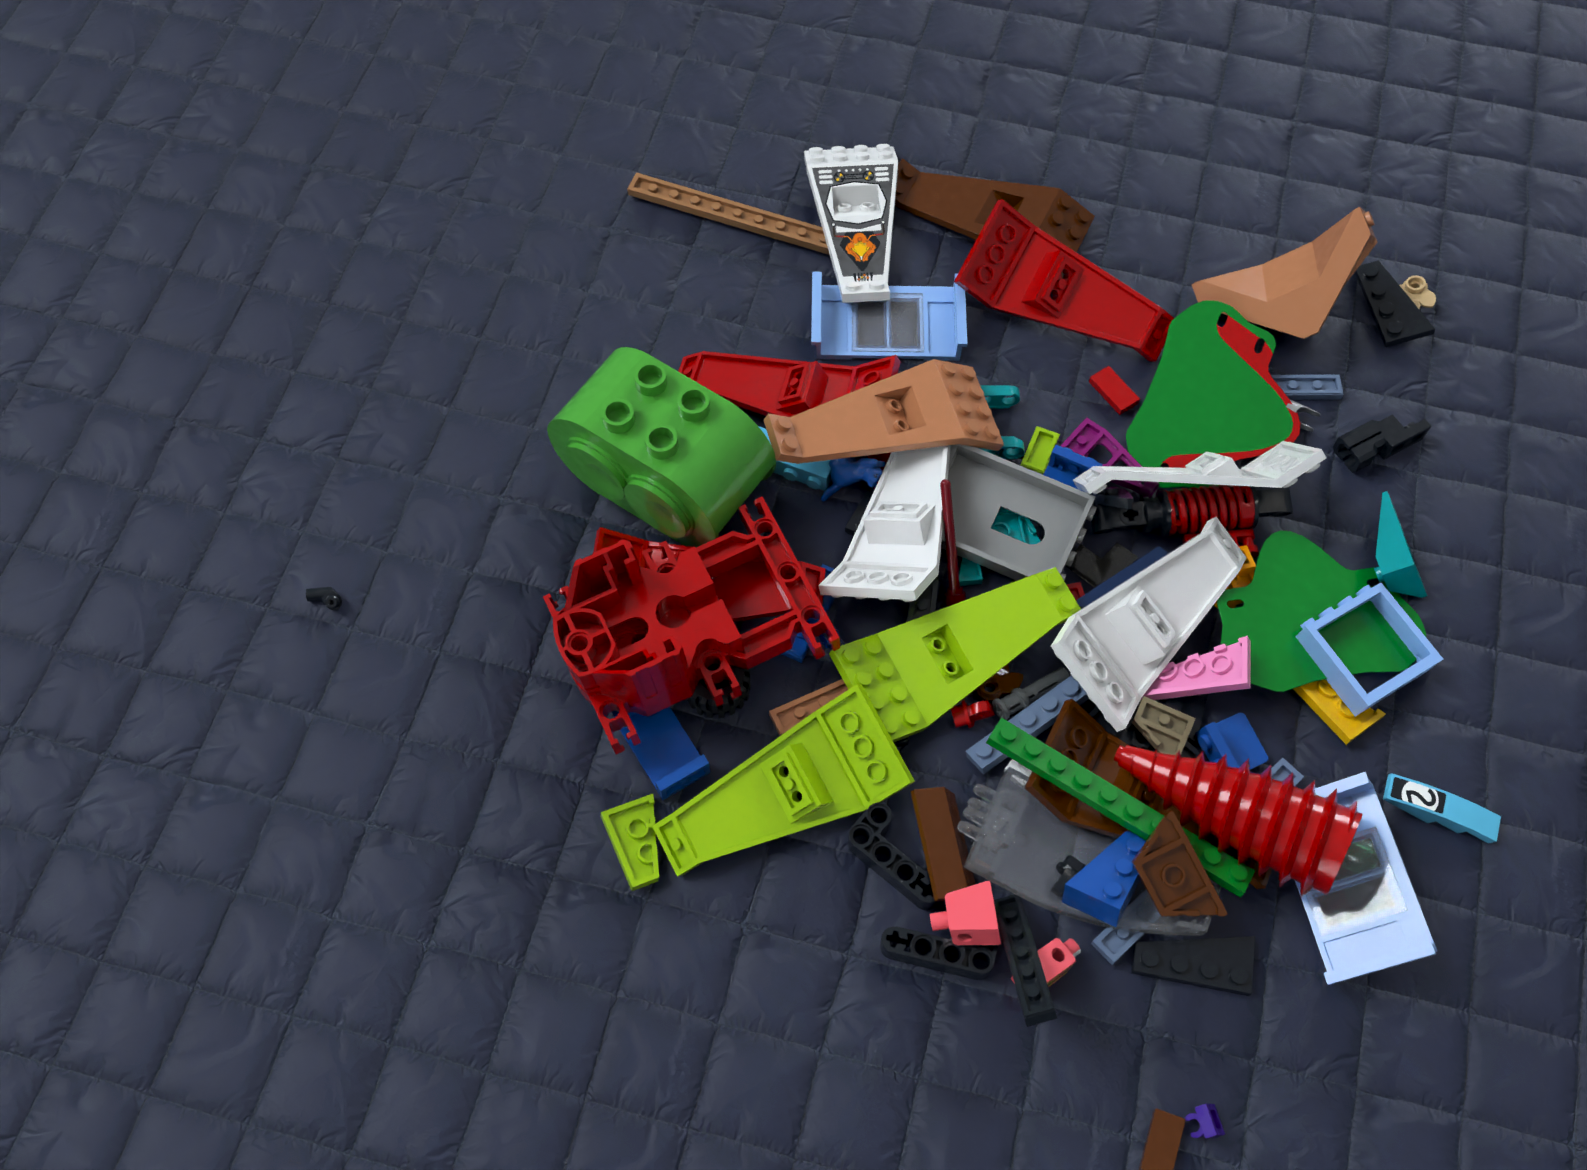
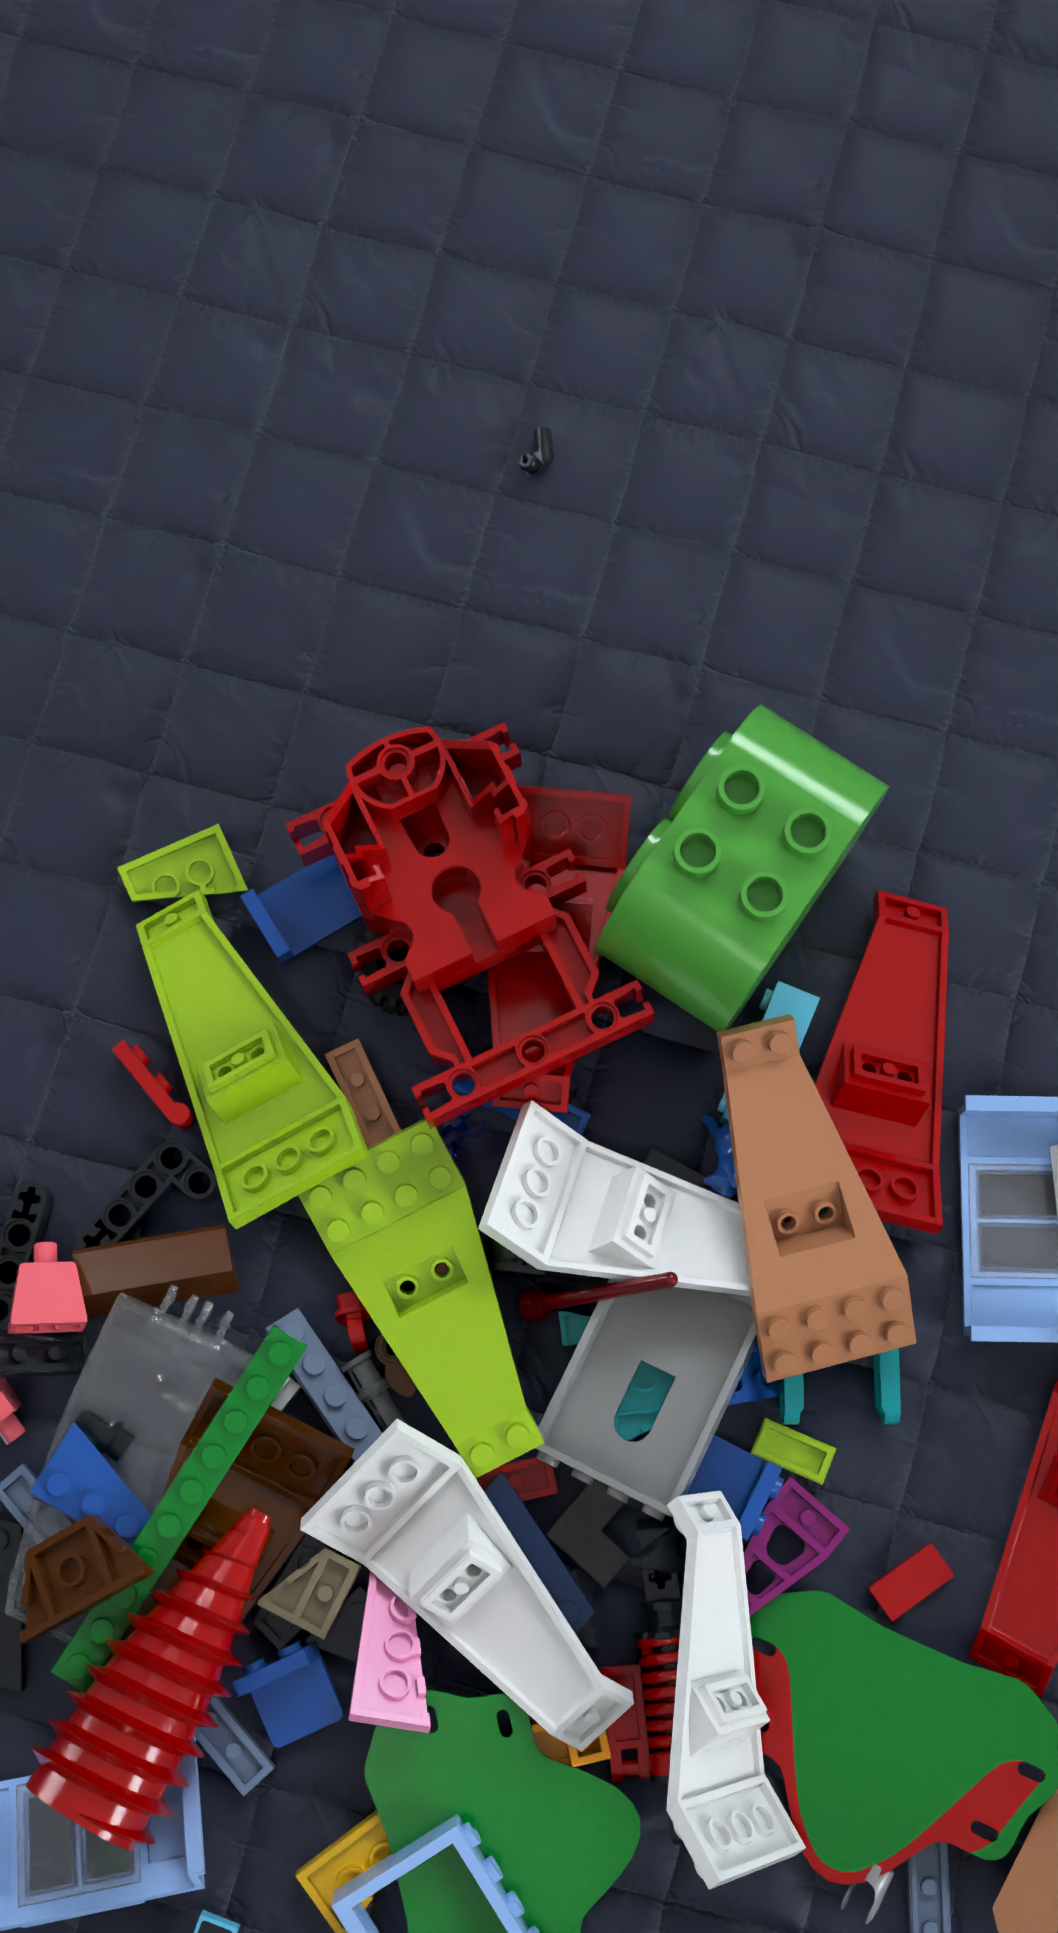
camera: 90 degrees right, 15 degrees up
none -> red plate [112,1040,195,1130]

